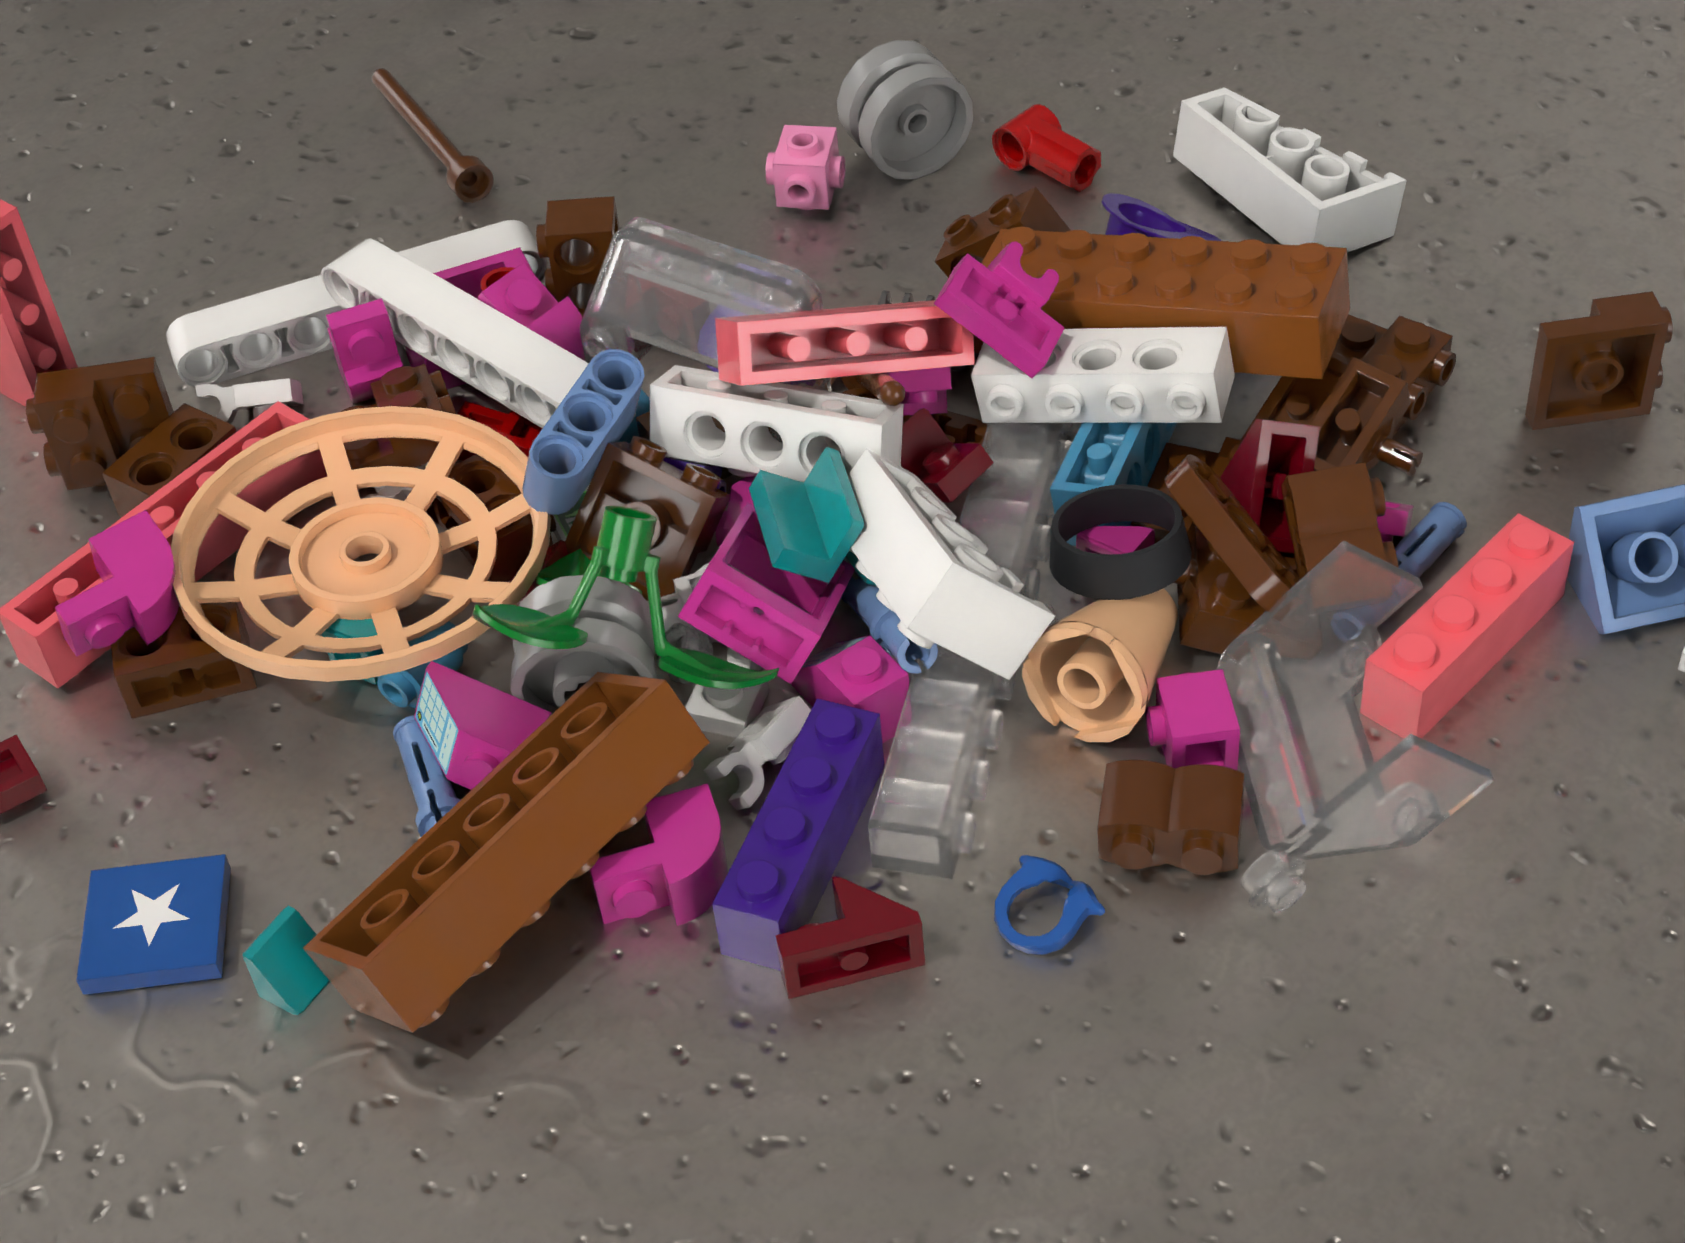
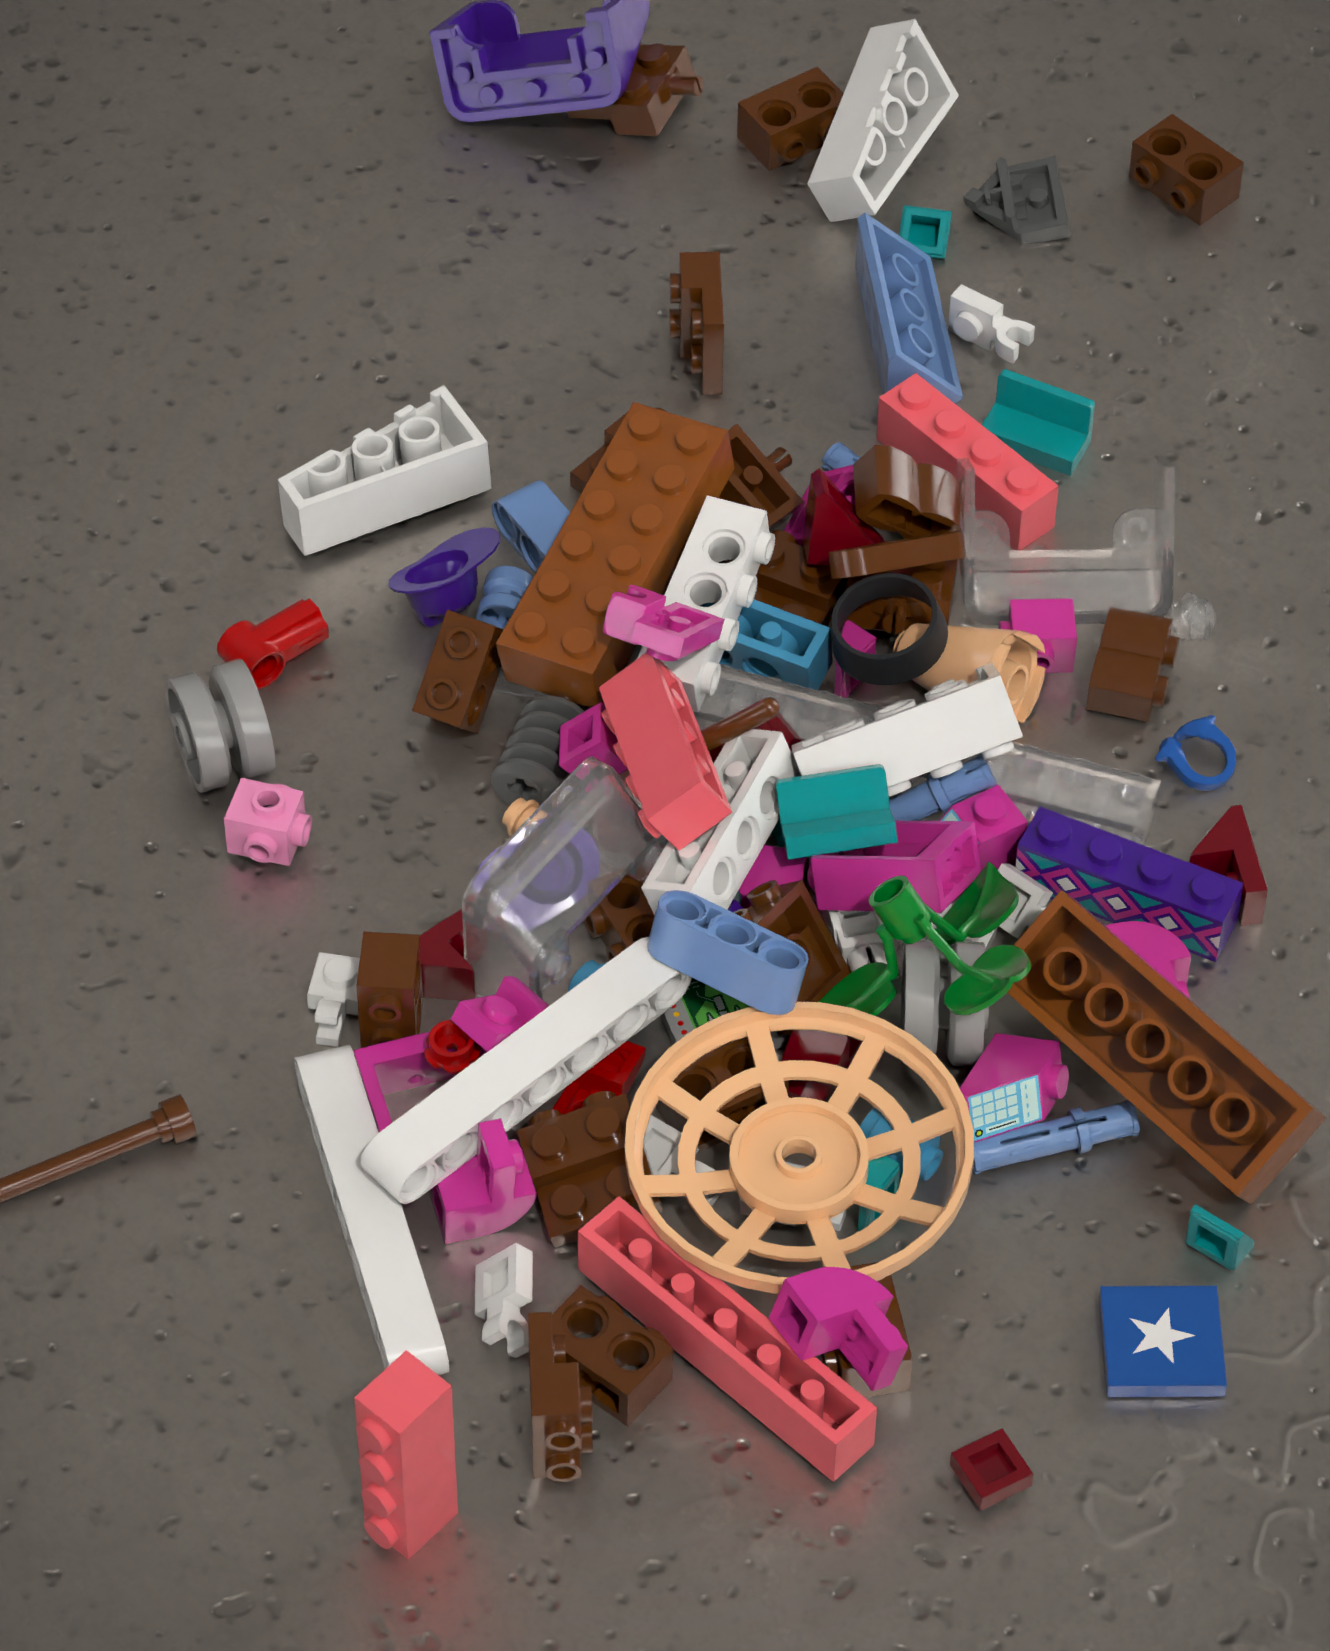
camera: 90 degrees left, 5 degrees up
none -> teal panel [982,369,1095,476]

